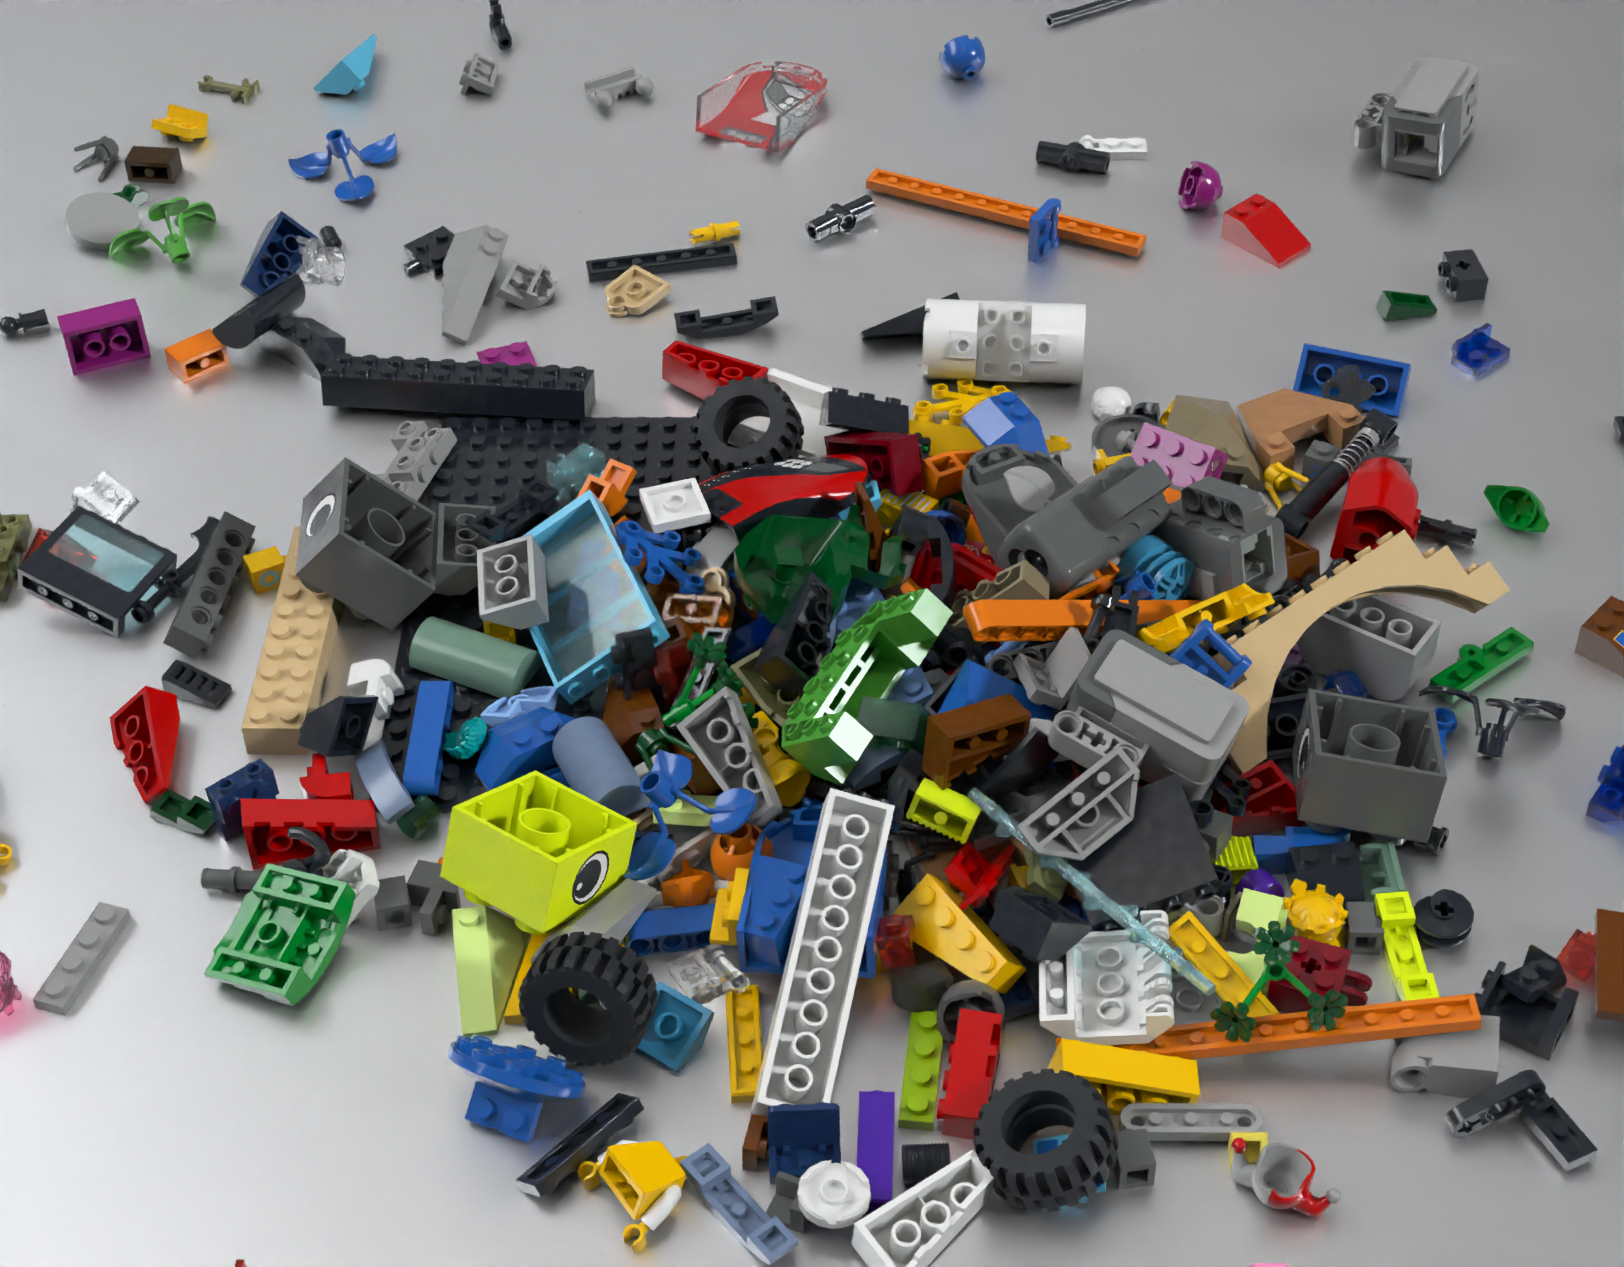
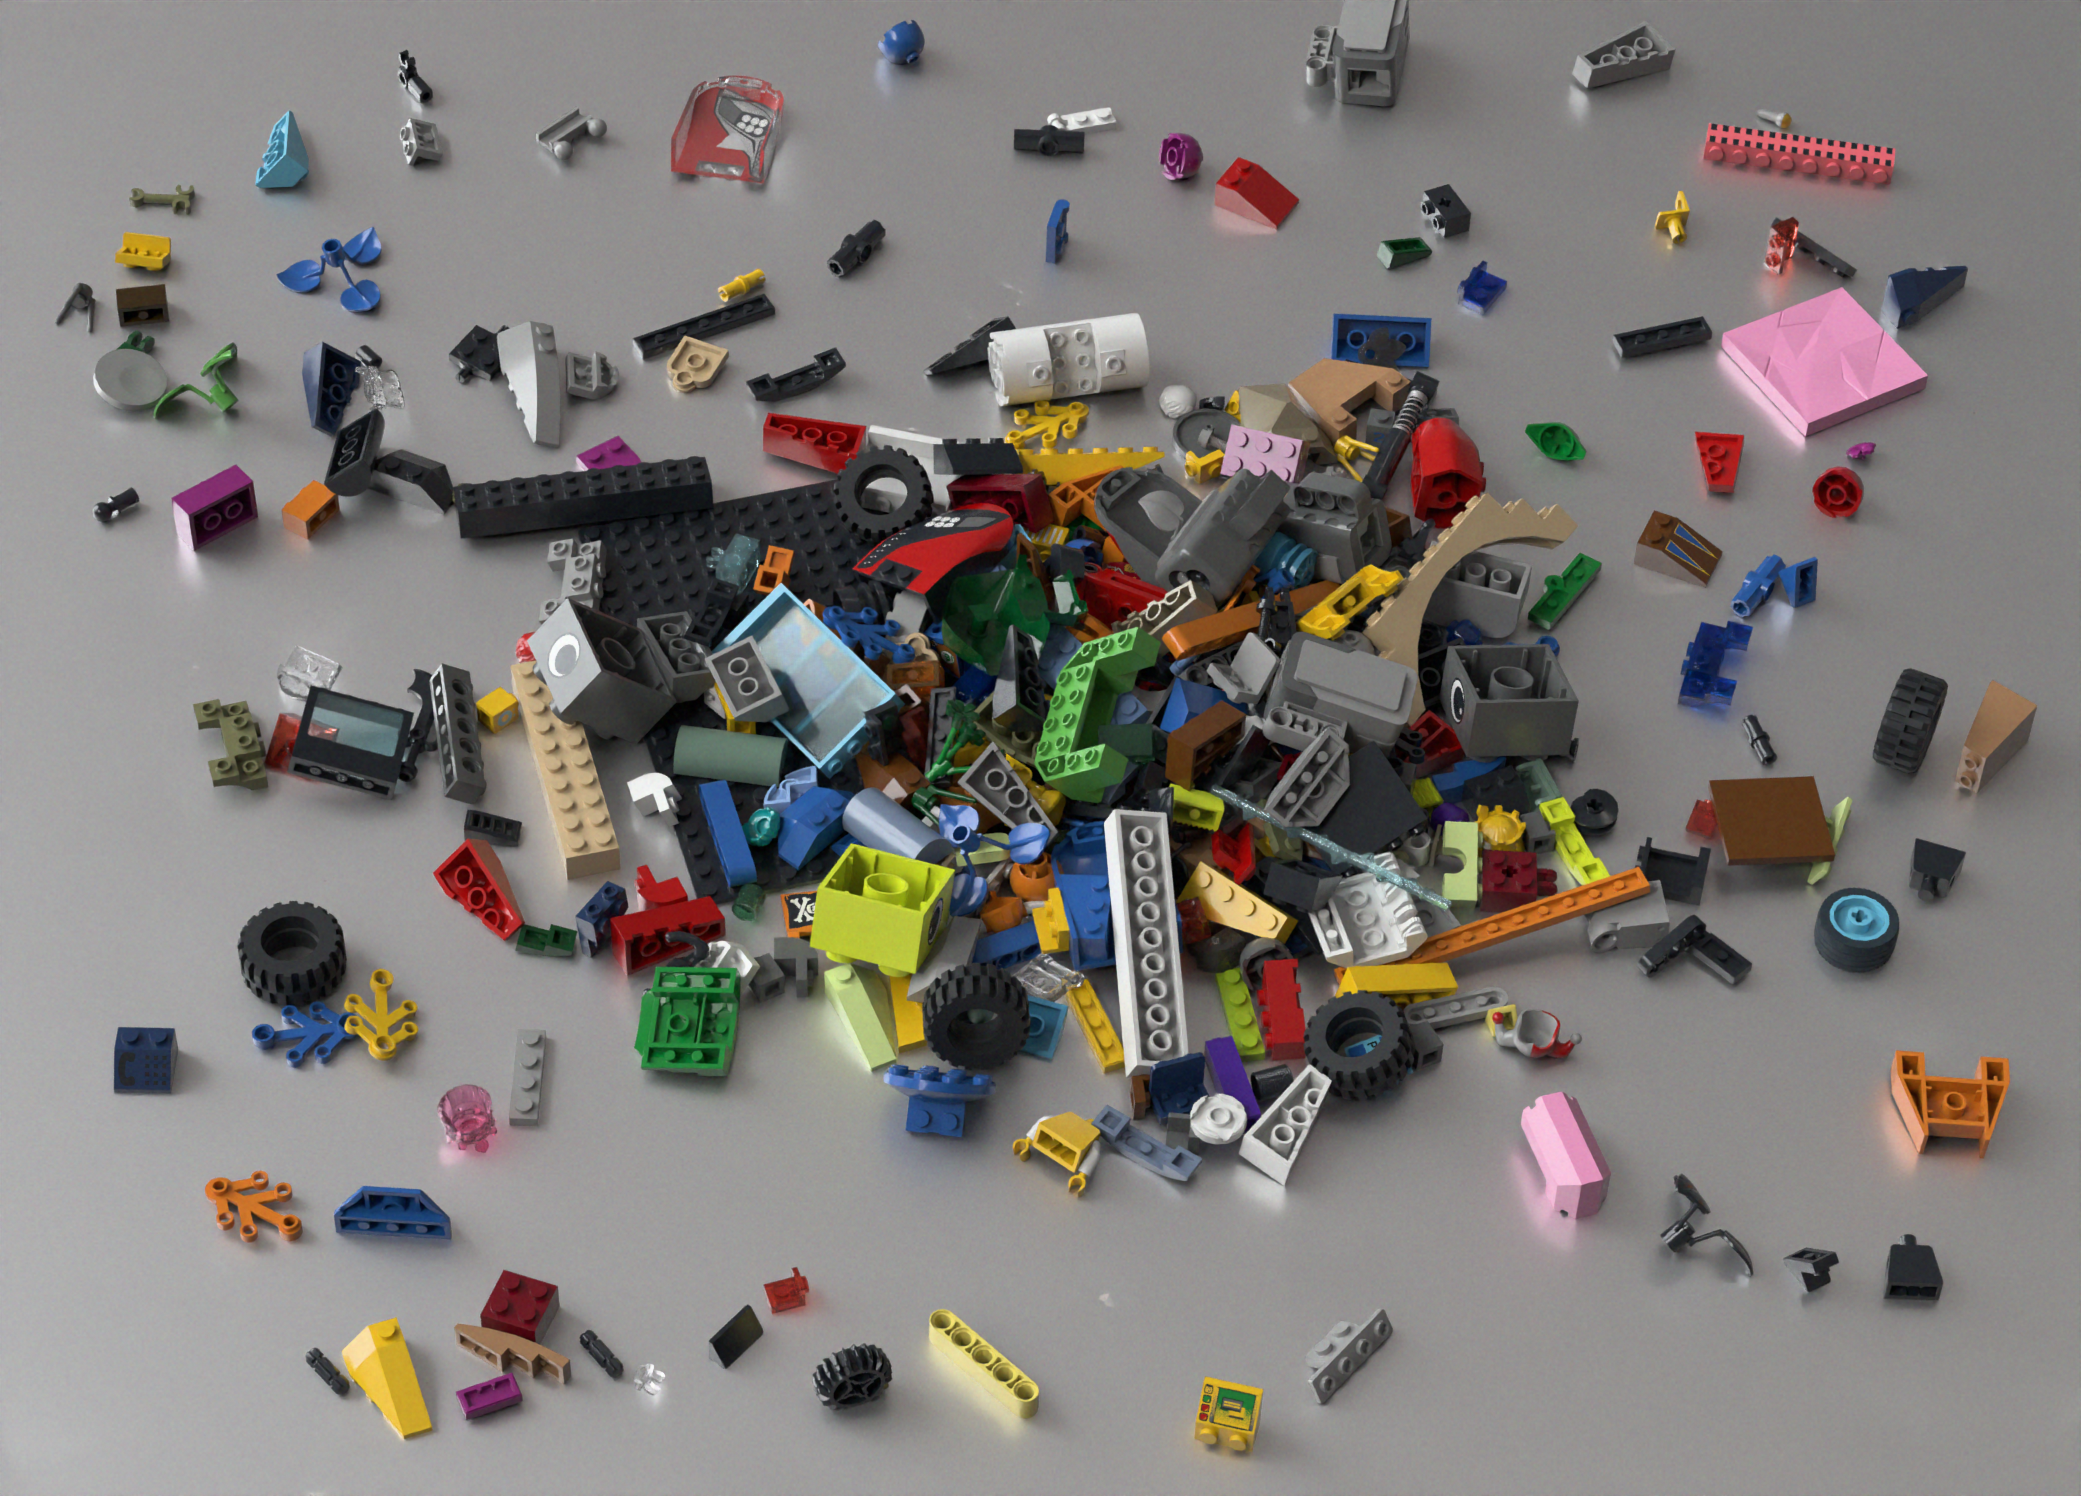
camera: 20 degrees left, 5 degrees up
dark grey pin [201,866,263,893] -> none
black slope [298,695,379,757] -> none
sand blue slope [355,738,415,825] -> none
black plate [516,1092,644,1198] -> none
white plate [639,478,711,534] -> none
orange plate [866,168,1147,257] -> none
black slope [928,515,957,610] -> none
blue wedge [962,391,1050,456] -> none
yellow tile [1168,910,1280,1017] -> none
blue plate [1170,619,1252,689] -> none
dark green plant [1210,920,1348,1042] -> none
black pin [1417,515,1477,547] -> none
black plant [1418,685,1566,758] -> none
black slope [1500,944,1567,1004] -> none

